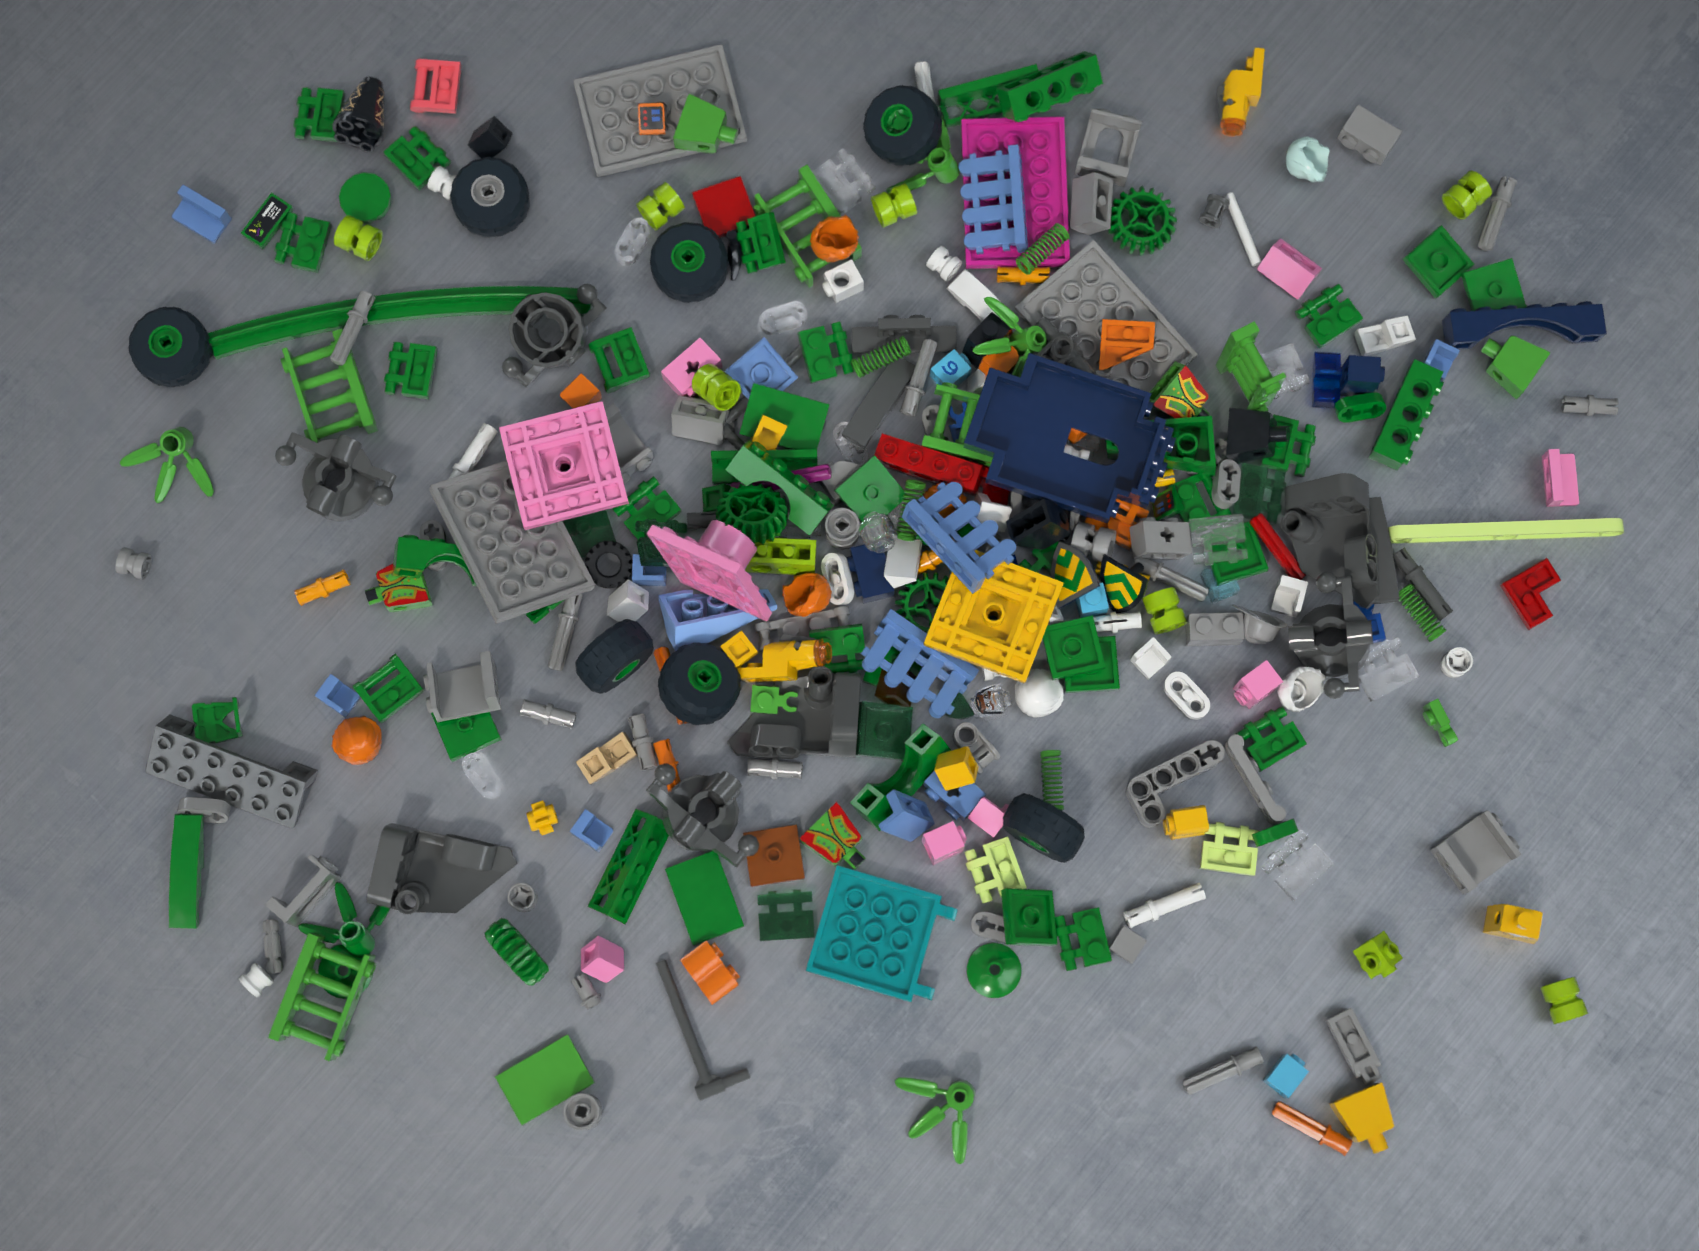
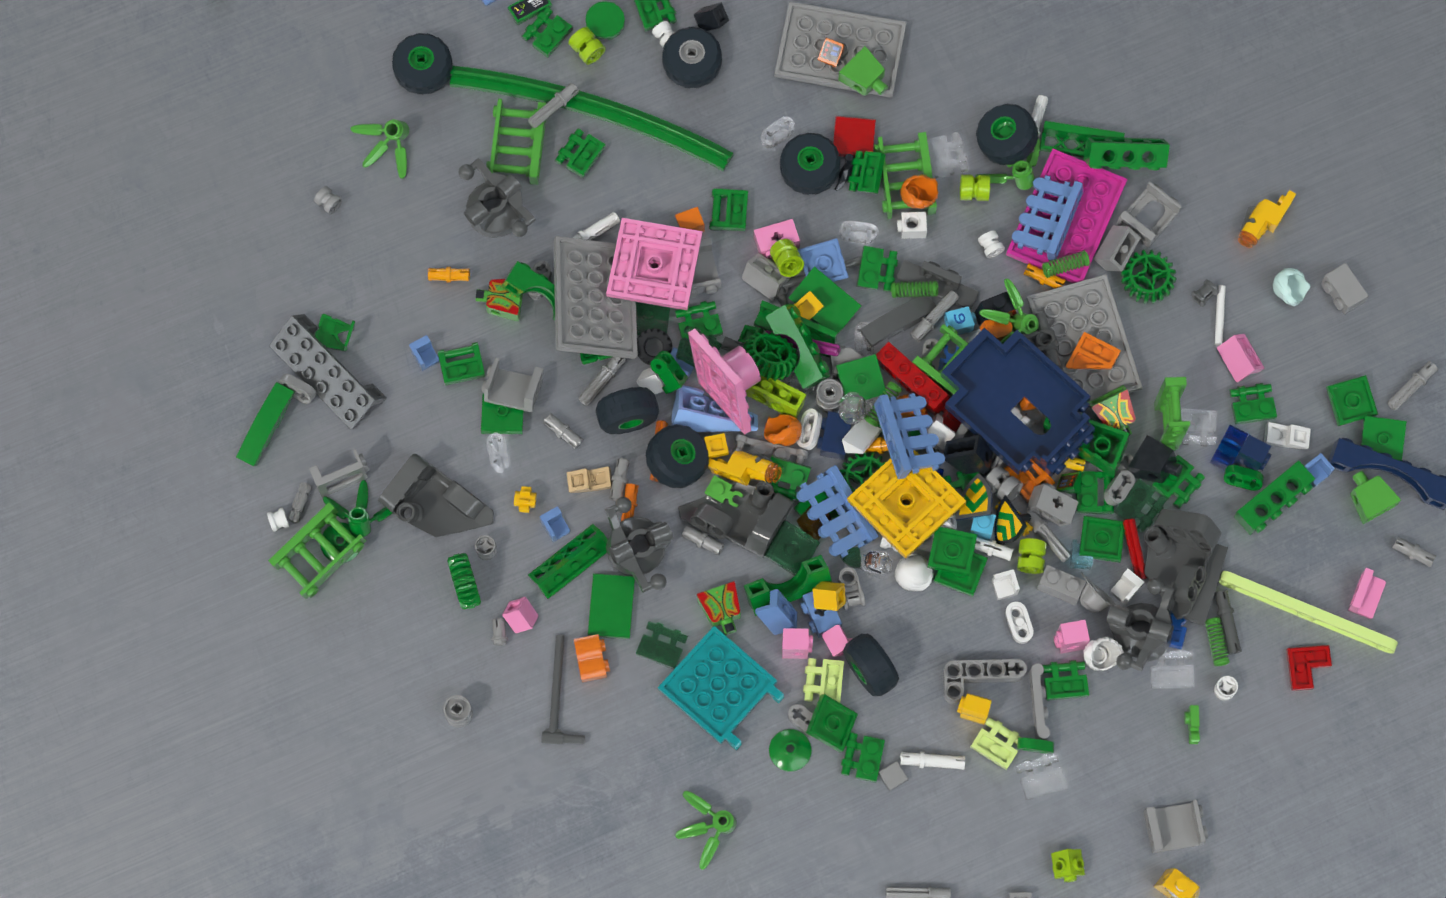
camera: 25 degrees right, 5 degrees down
orange hair [331,715,382,765] -> none
bright green tile [495,1034,595,1126] -> none
dark grey piece [502,284,607,387] -> none
lime wheel [636,182,685,231] -> none
dark orange plate [743,825,805,887] -> none
white slope [946,270,1002,322] -> none
bright green piece [1040,750,1065,811] -> none
clear plate [1189,514,1248,566] -> none
lime wheel [1442,170,1492,220] -> none
none -> green leg [650,351,688,394]

